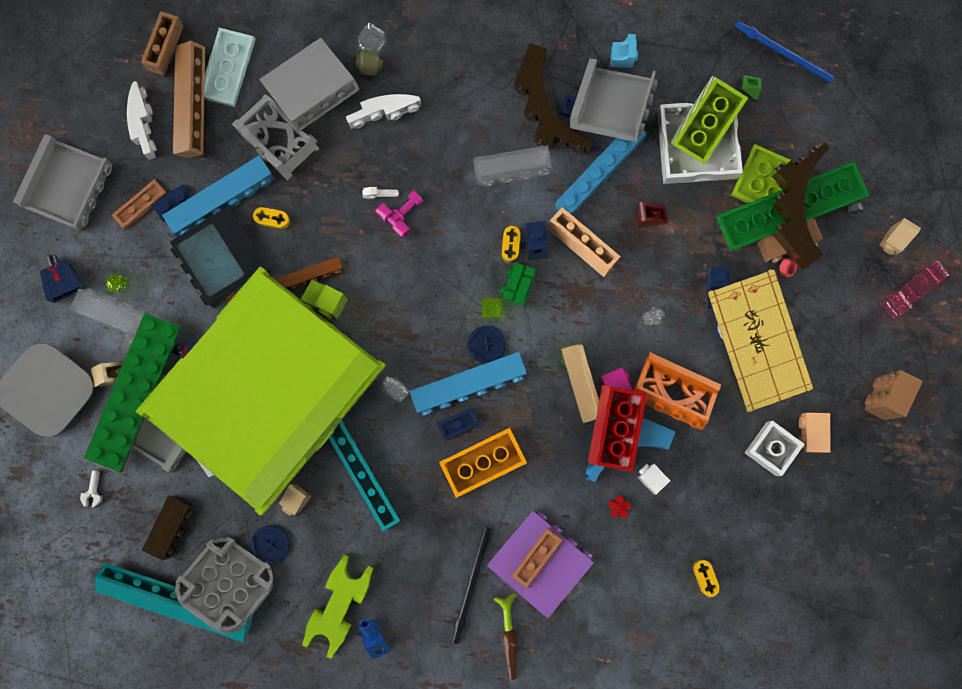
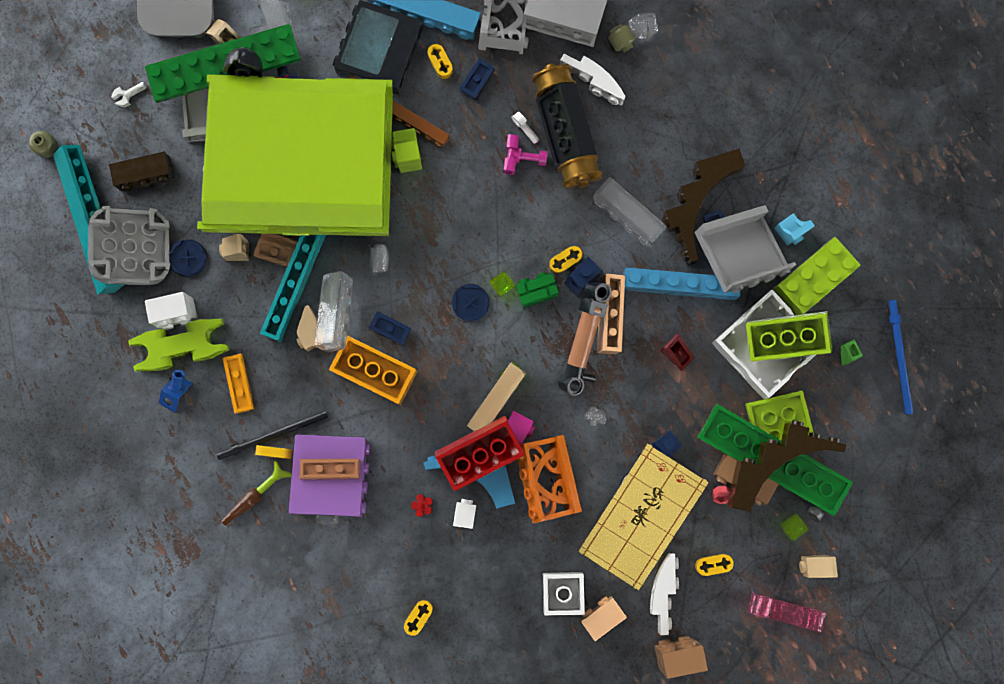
camera: 50 degrees right, 0 degrees up
dark azure brick [409,352,527,416] -> none
none -> olive head [29,130,58,158]
none -> white brick [145,292,198,330]
none -> light orange tile [222,353,254,414]
none -> black cylinder [223,47,263,78]
none -> medium nougat plate [253,234,298,267]
none -> yellow beam [255,445,293,459]
none -> tan slope [296,305,328,352]
none -> clear brick [314,271,353,352]
none -> dark blue plate [459,58,495,100]
none -> black brick [532,63,603,189]
none -> piece [558,280,611,396]
none -> white slope [650,553,679,635]
none -> yellow beam [695,554,733,576]
none -> lime brick [773,237,861,315]
none -> clear neon green plate [780,513,809,541]

